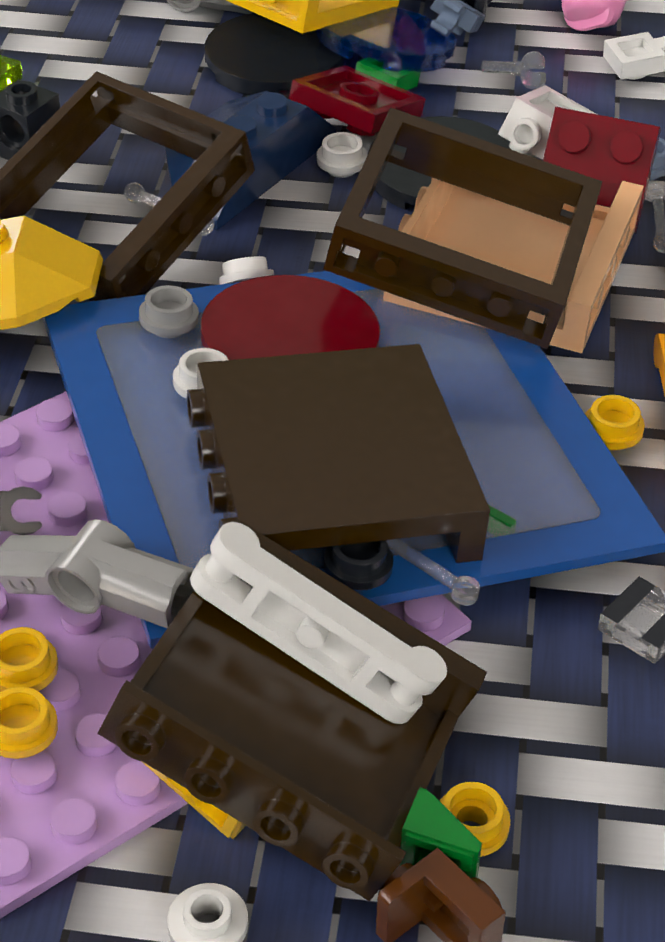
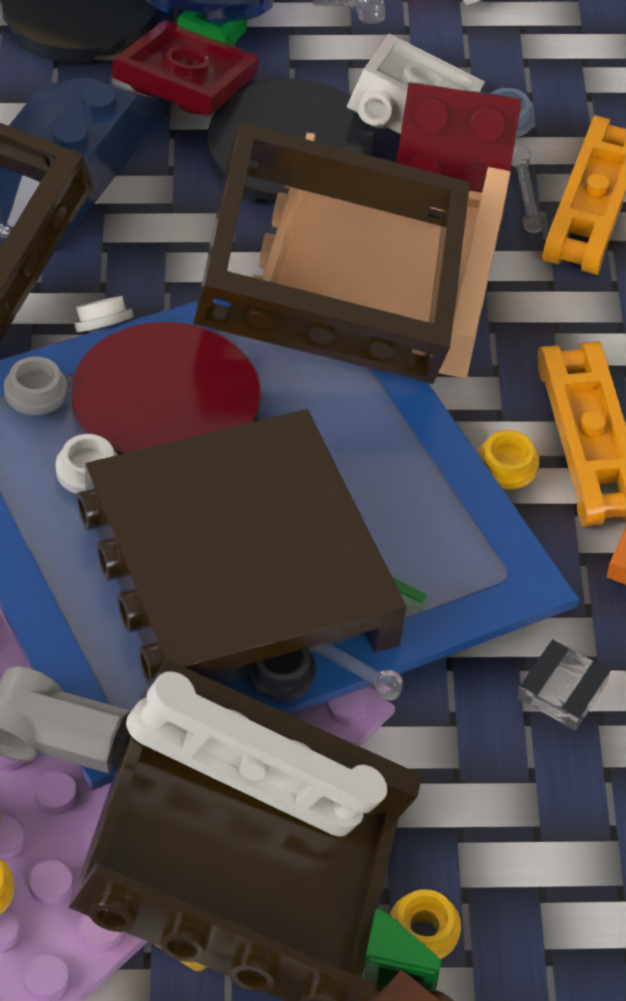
camera: 10 degrees left, 10 degrees up
white plate [317,132,368,178] -> none

